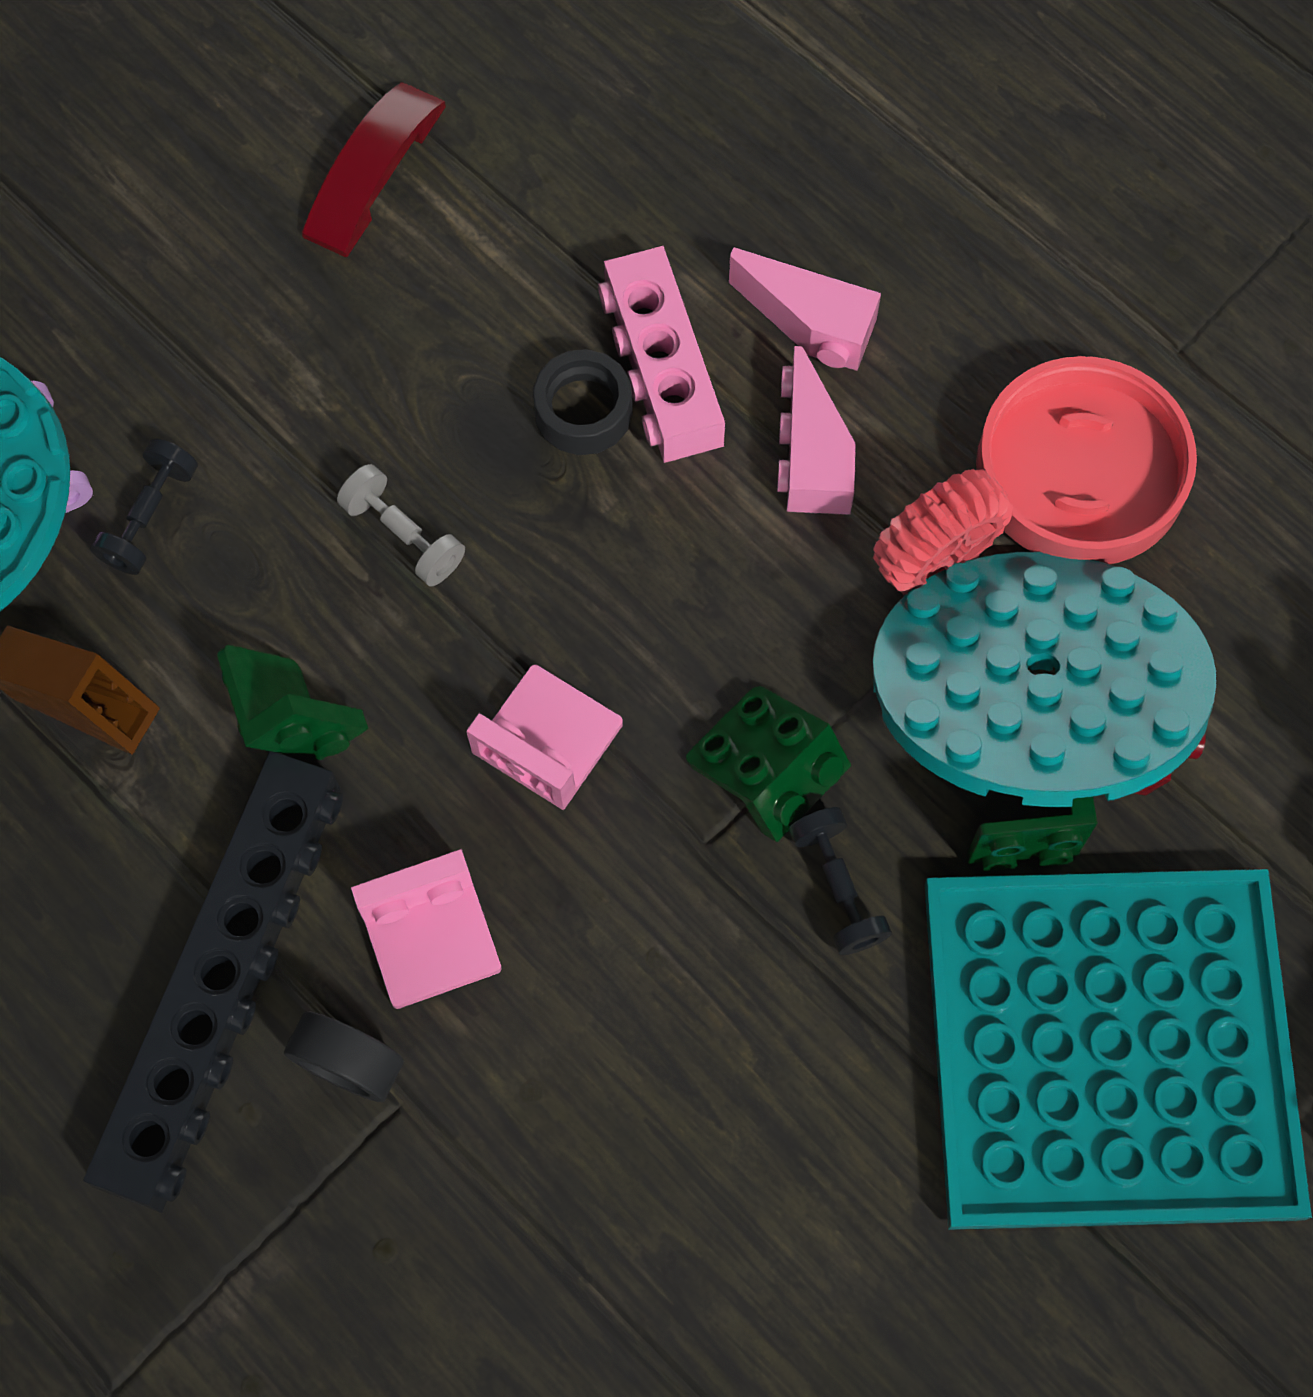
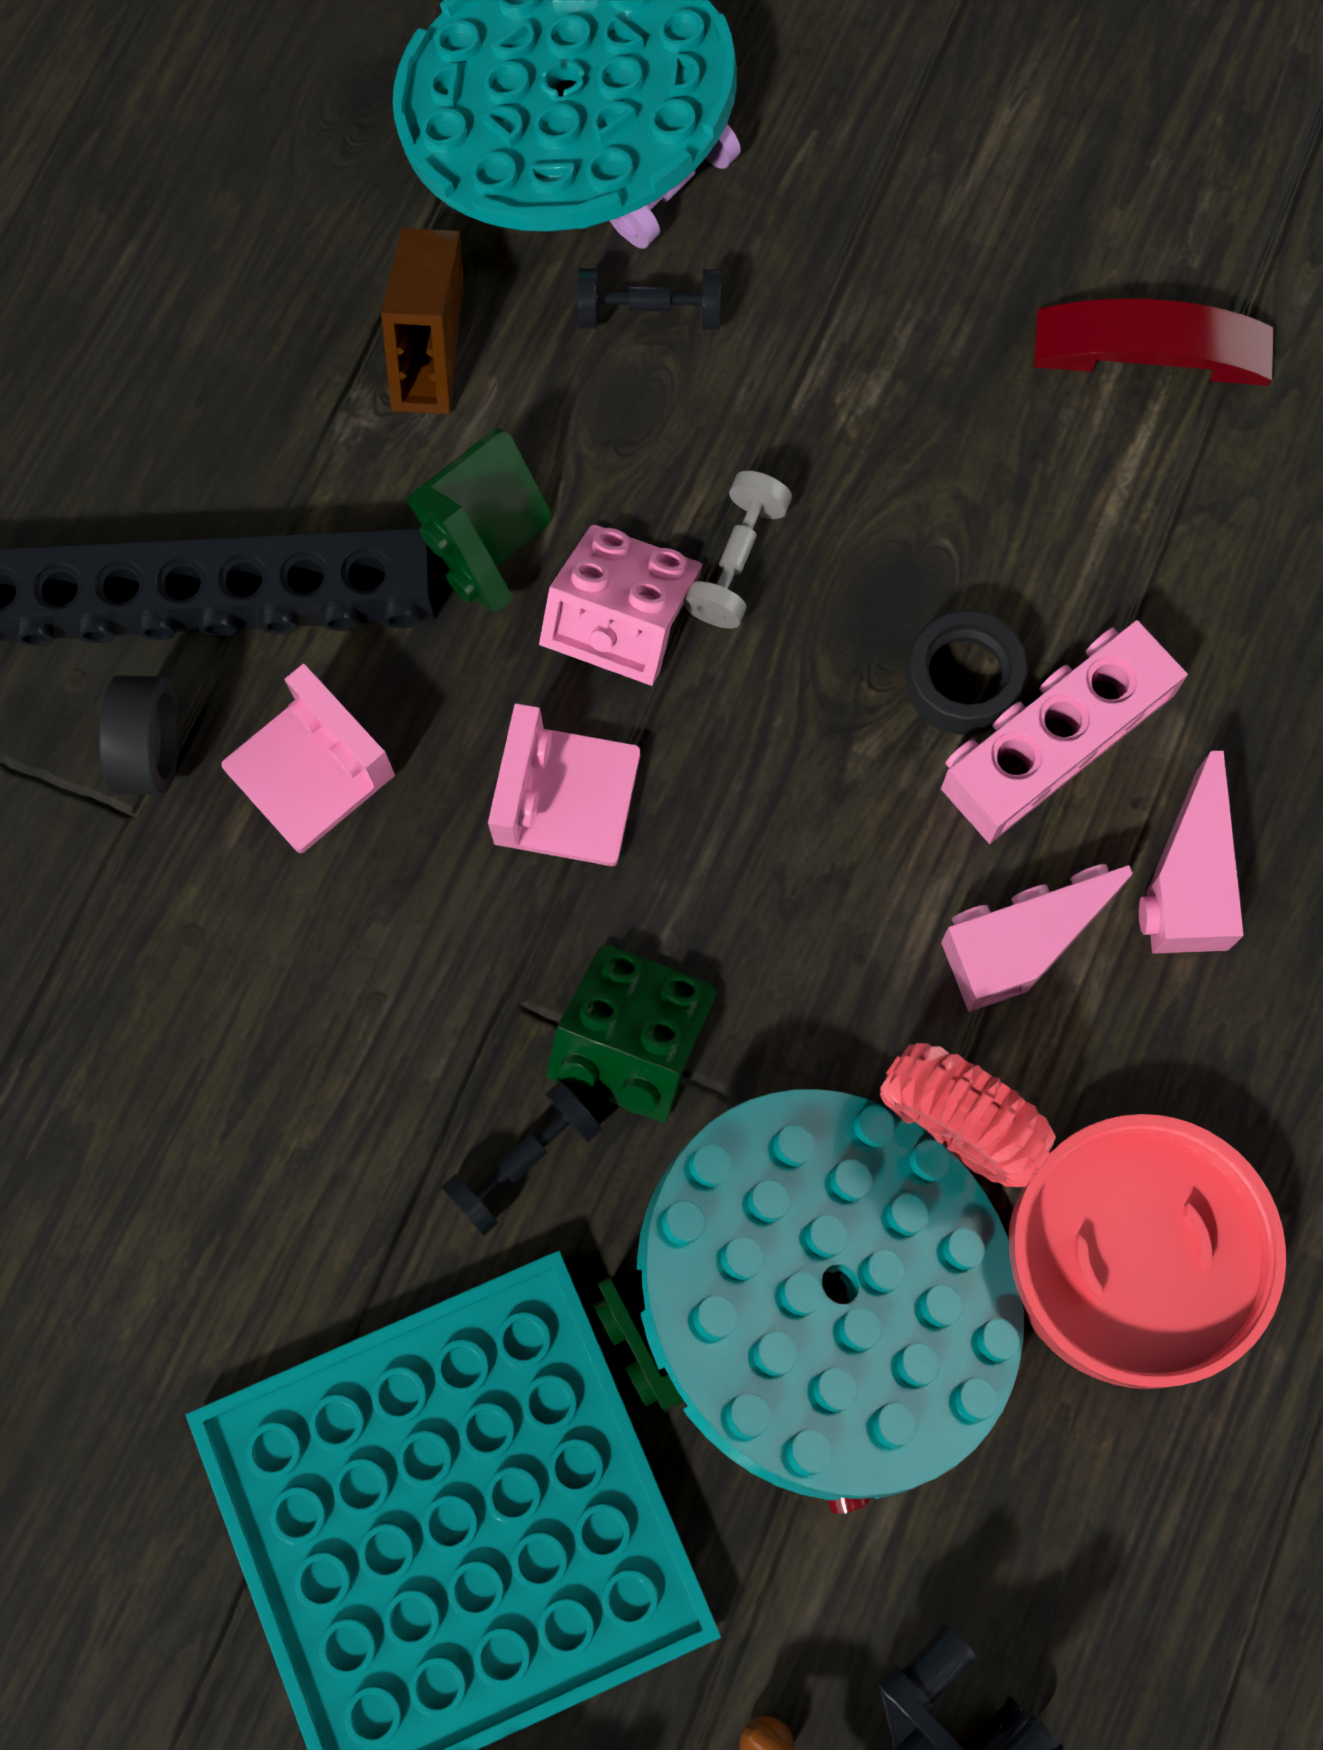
camera: 70 degrees right, 5 degrees up
none -> bright pink bracket [539,525,702,686]

